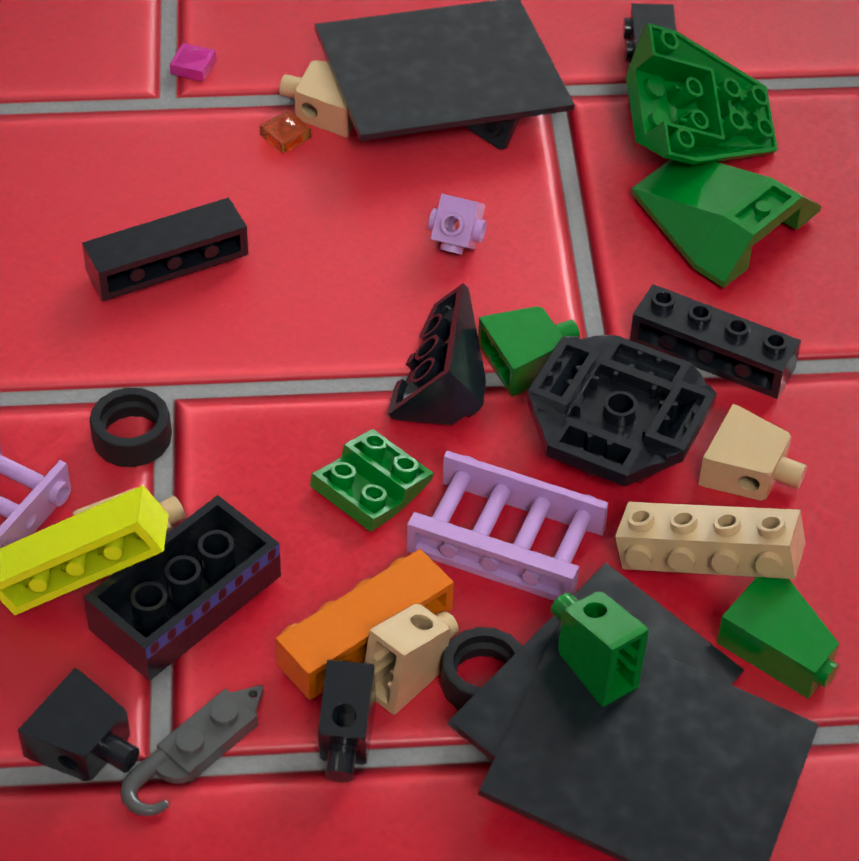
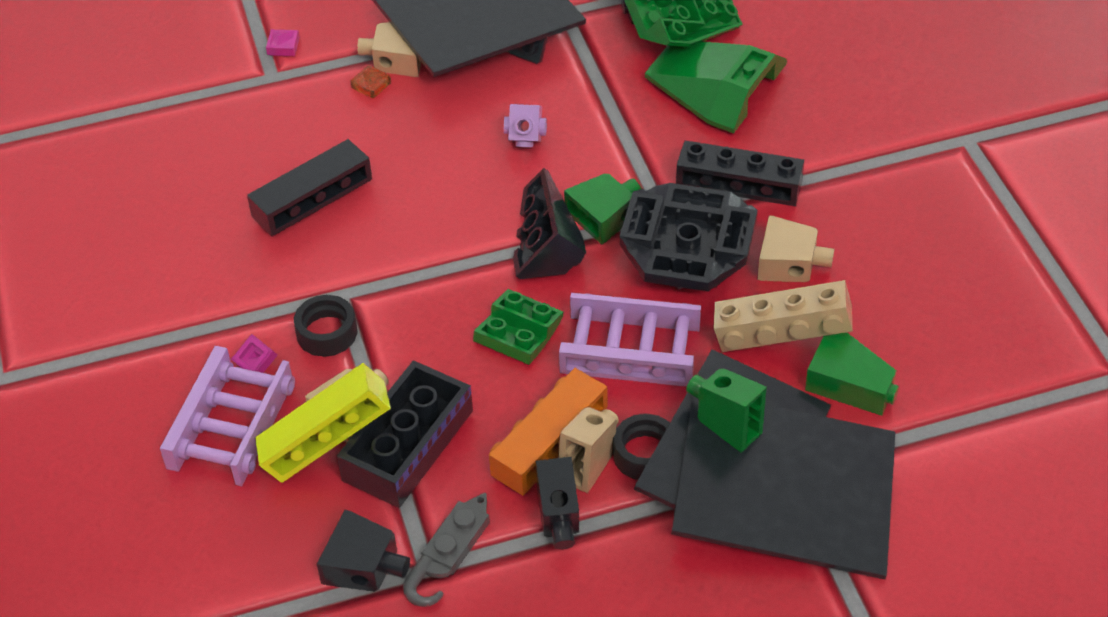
camera: 10 degrees left, 0 degrees up
none -> dark pink tile [231,334,278,373]

